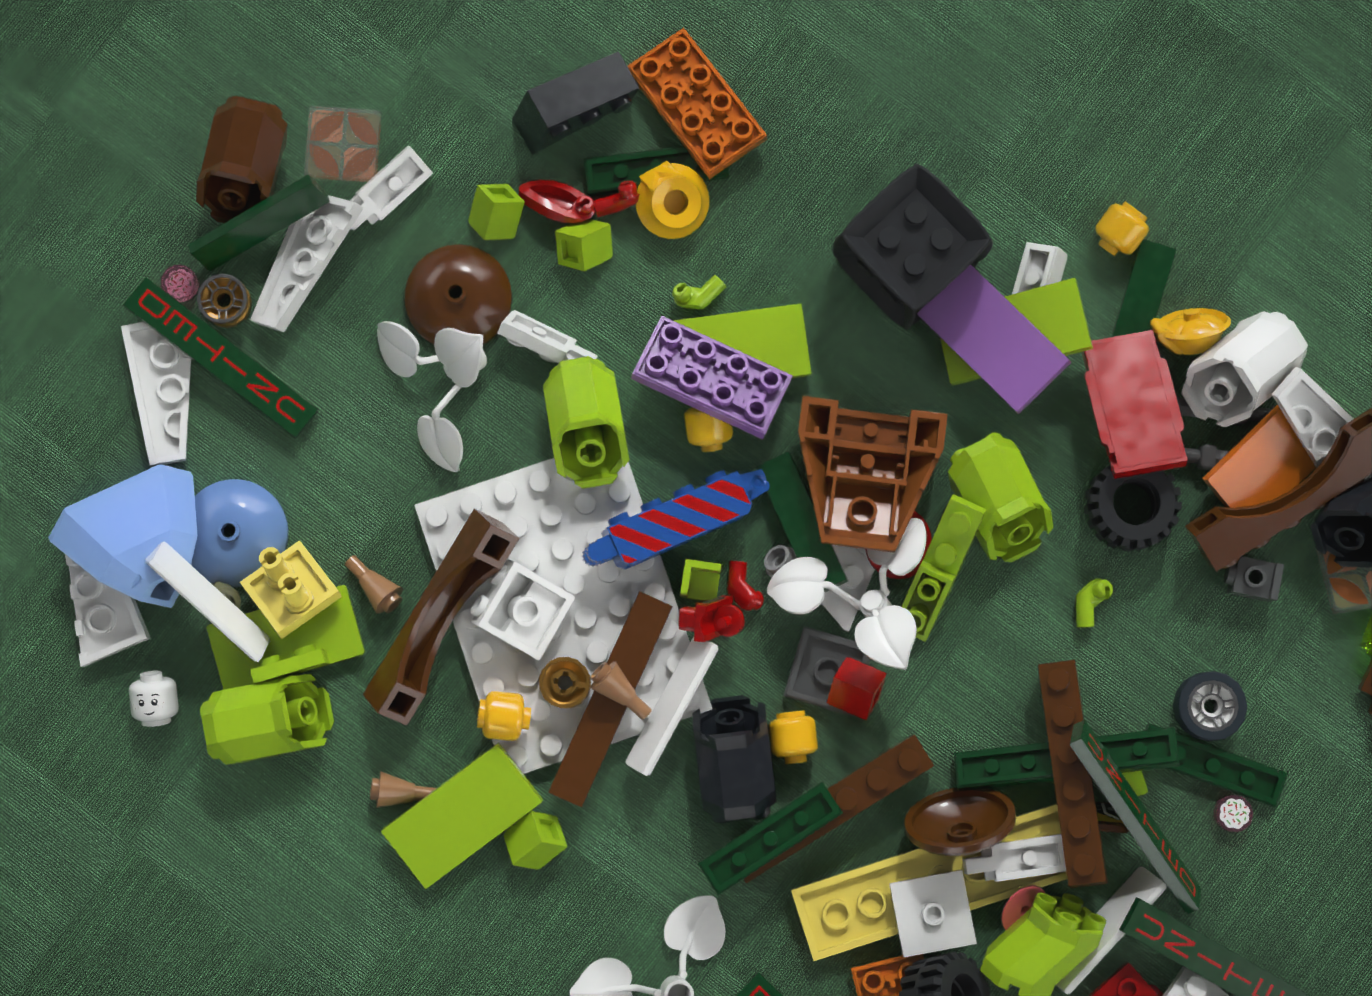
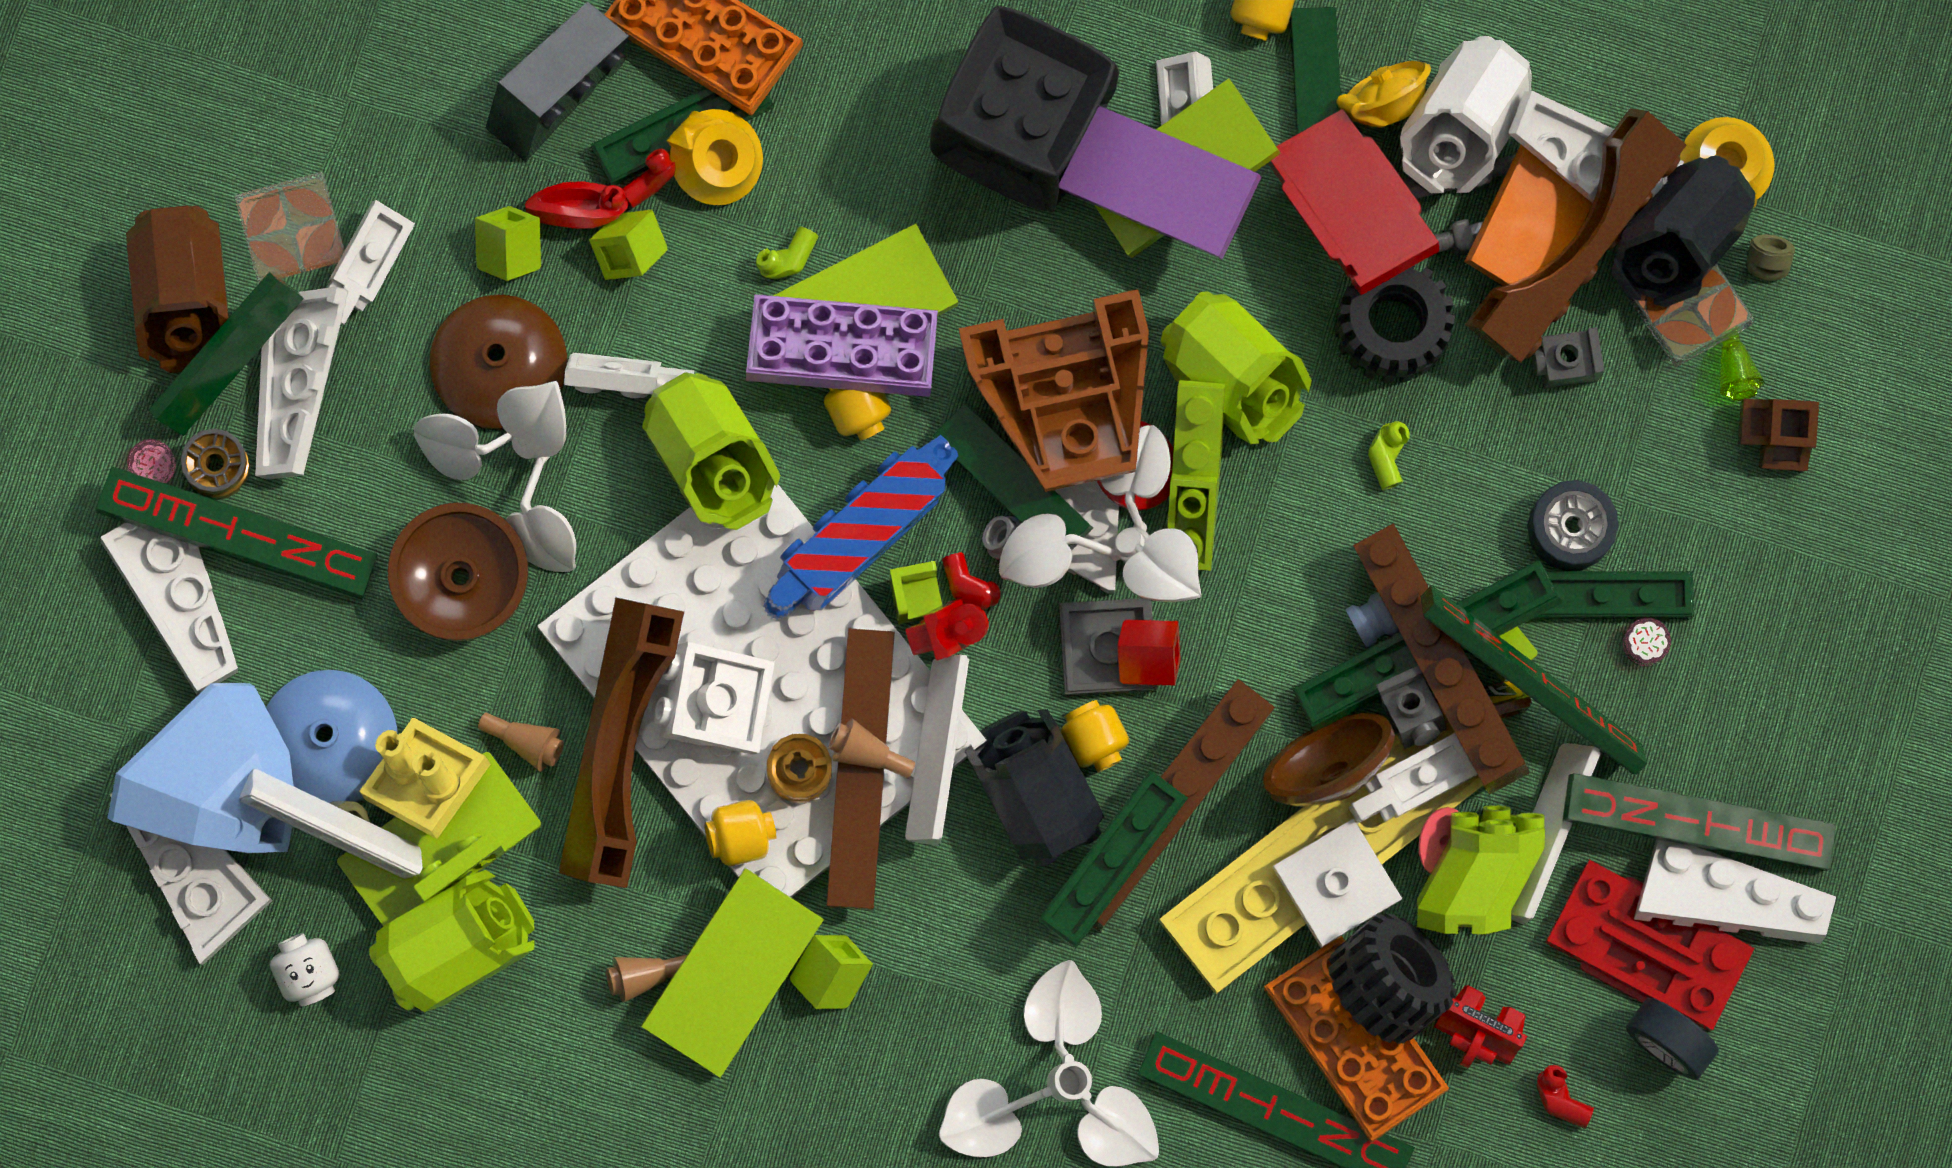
camera: 30 degrees left, 5 degrees down
none -> reddish brown dish [388,503,528,641]
none -> sand blue wheel [1345,592,1400,649]
none -> dark grey brick [1376,666,1447,749]

